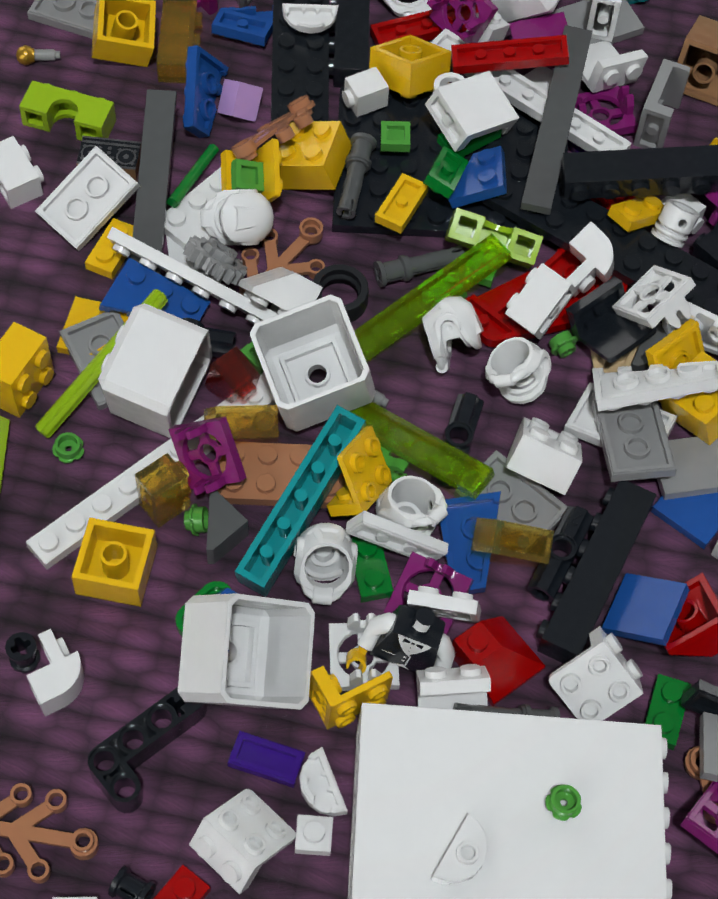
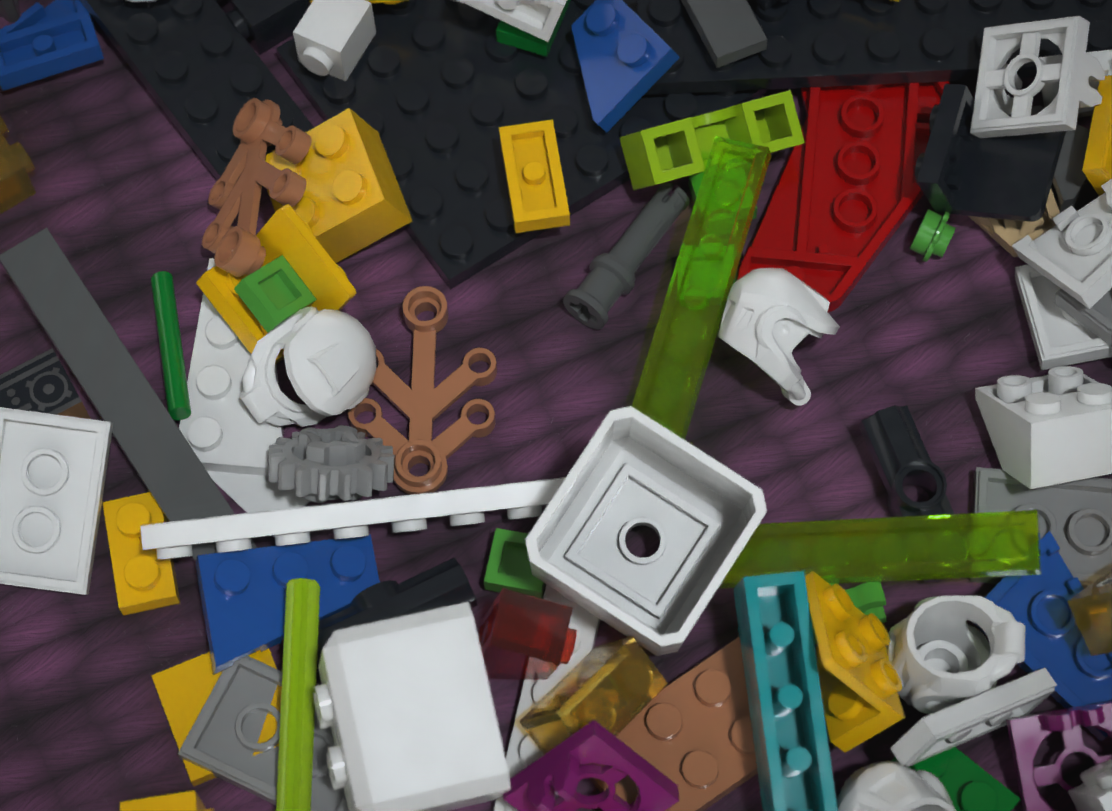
camera: 30 degrees left, 5 degrees up
blue wing [183,45,229,138] -> none
lavender panel [217,79,263,121] -> none
white slope [238,267,323,314] -> none
black tyre [312,264,369,322] -> none
dark grey pin [336,132,377,219] -> none
bright green plate [381,121,410,152] -> none
green plate [423,145,469,199] -> none
white helmet [485,337,551,404] -> none
white brick [505,263,577,340] -> none
white brick [566,222,614,297] -> none

